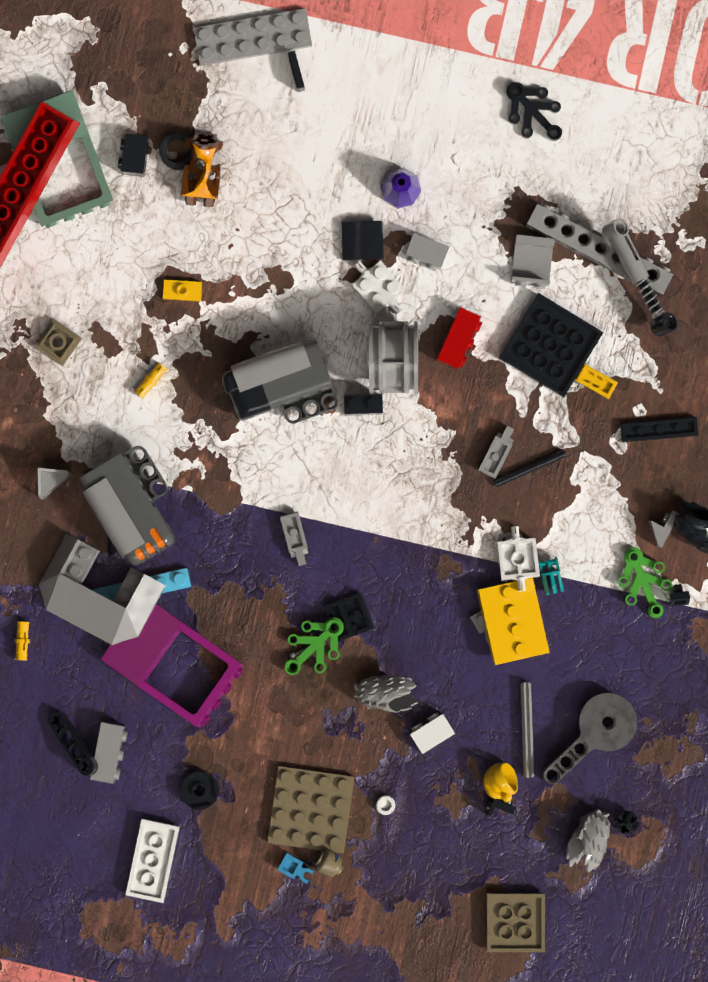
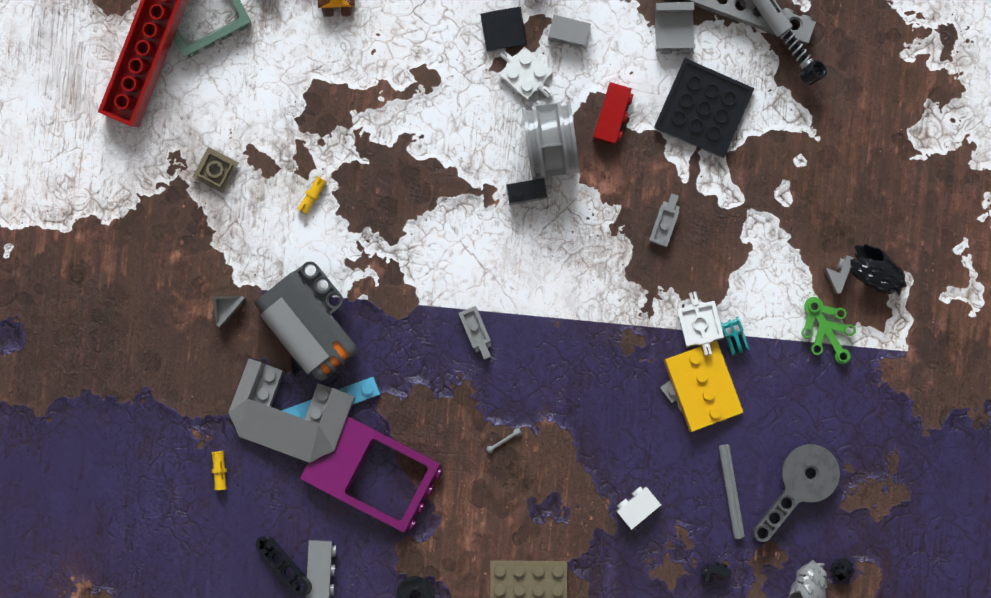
camera: 15 degrees left, 0 degrees up
yellow plate [163,280,202,302] -> none
piece [221,338,338,424] -> none
bright green plant [285,617,344,675] -> none
black slope [323,593,374,642] -> none
light grey head [354,674,418,713] -> none
white tile [376,795,395,815] -> none
yellow piece [483,763,518,802] -> none
black bar [494,450,567,487] -> none
yellow plate [575,364,618,399] -> none
black tile [620,417,698,443] -> none
black tile [669,584,690,607] -> none

